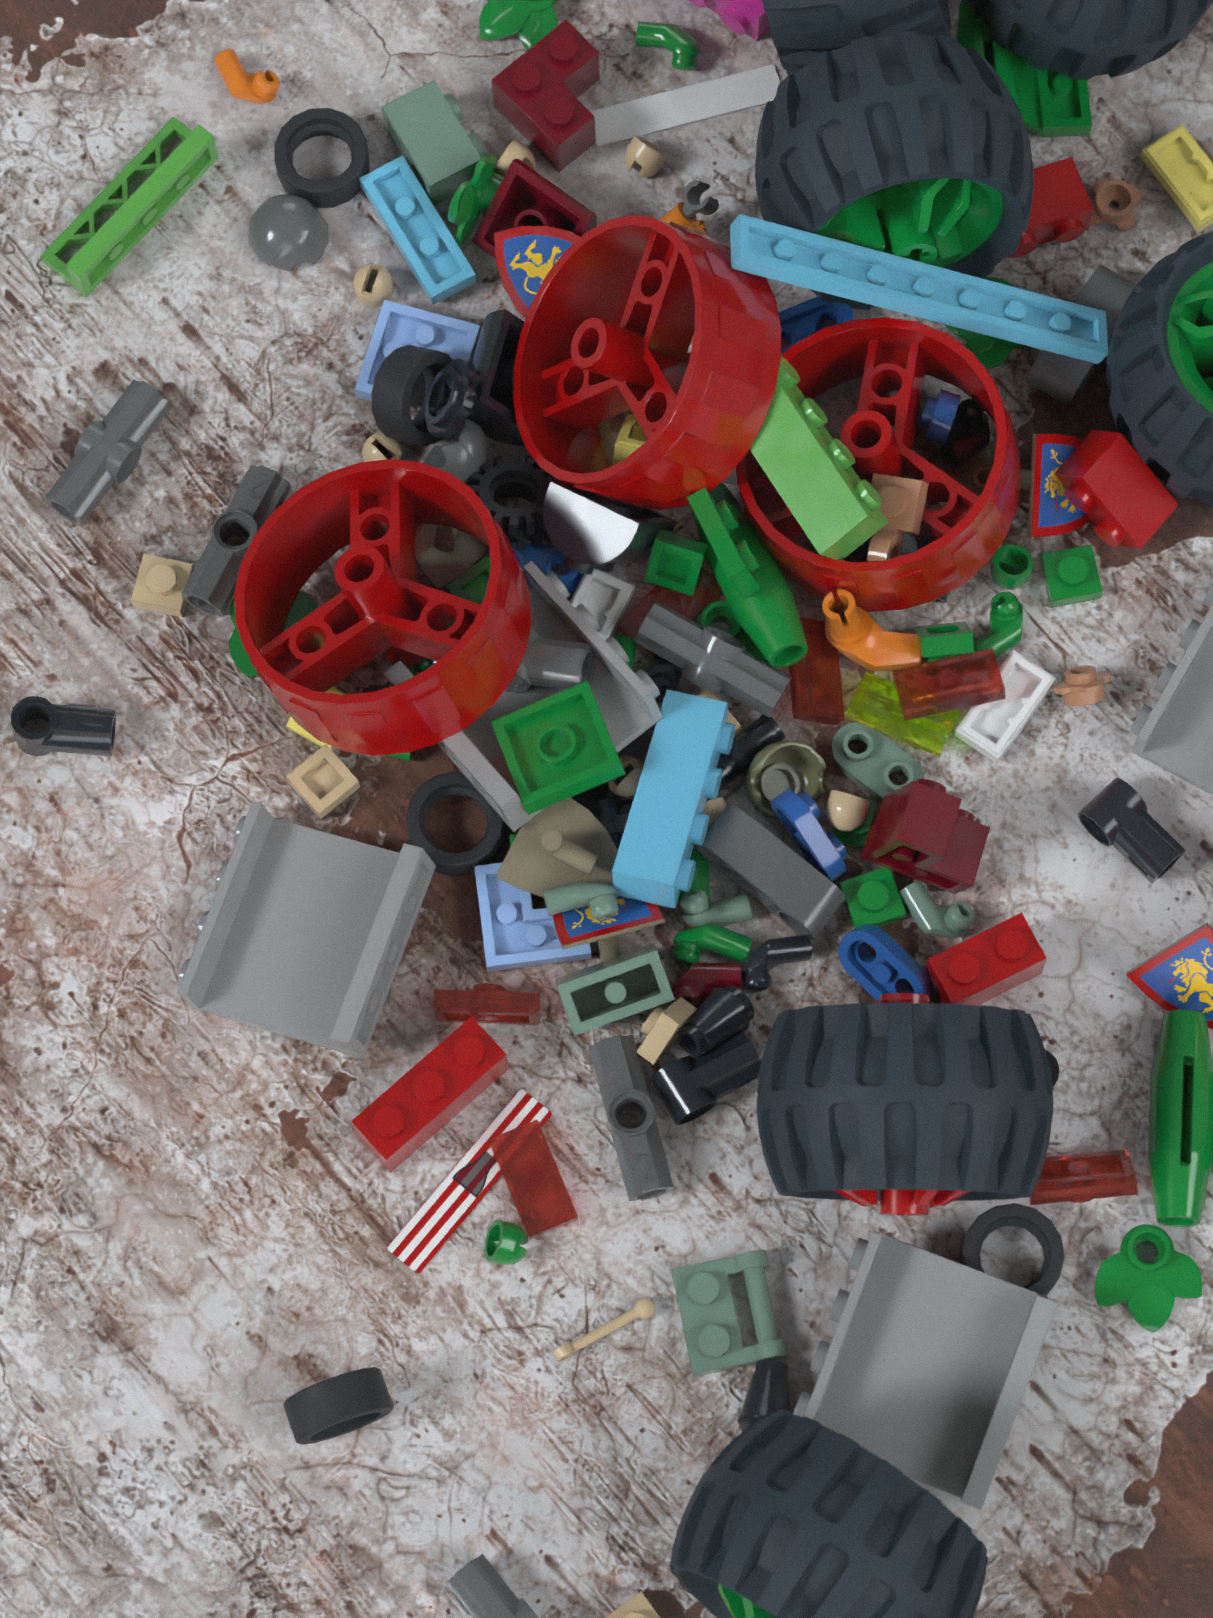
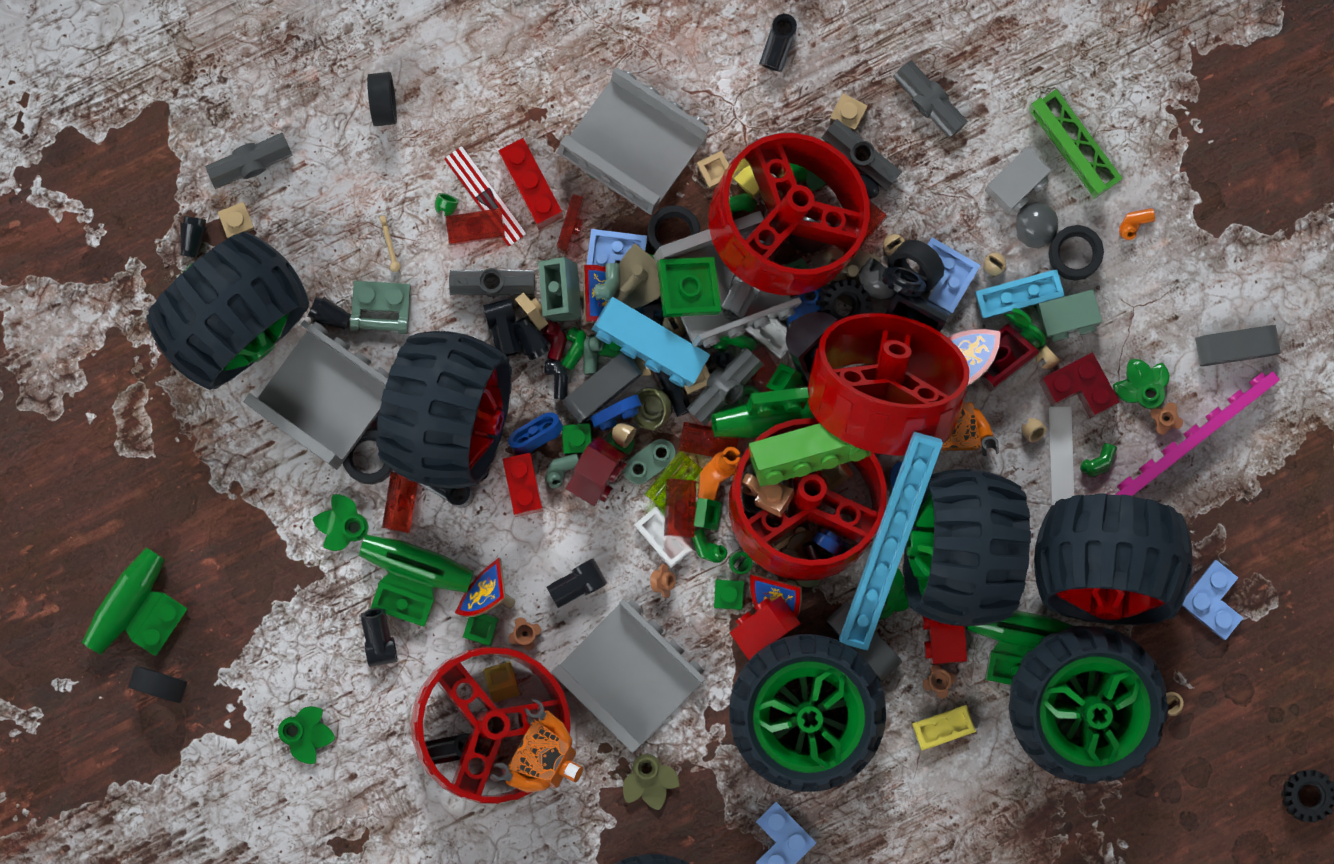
camera: 105 degrees right, 10 degrees up
none -> light grey brick [985,147,1051,214]

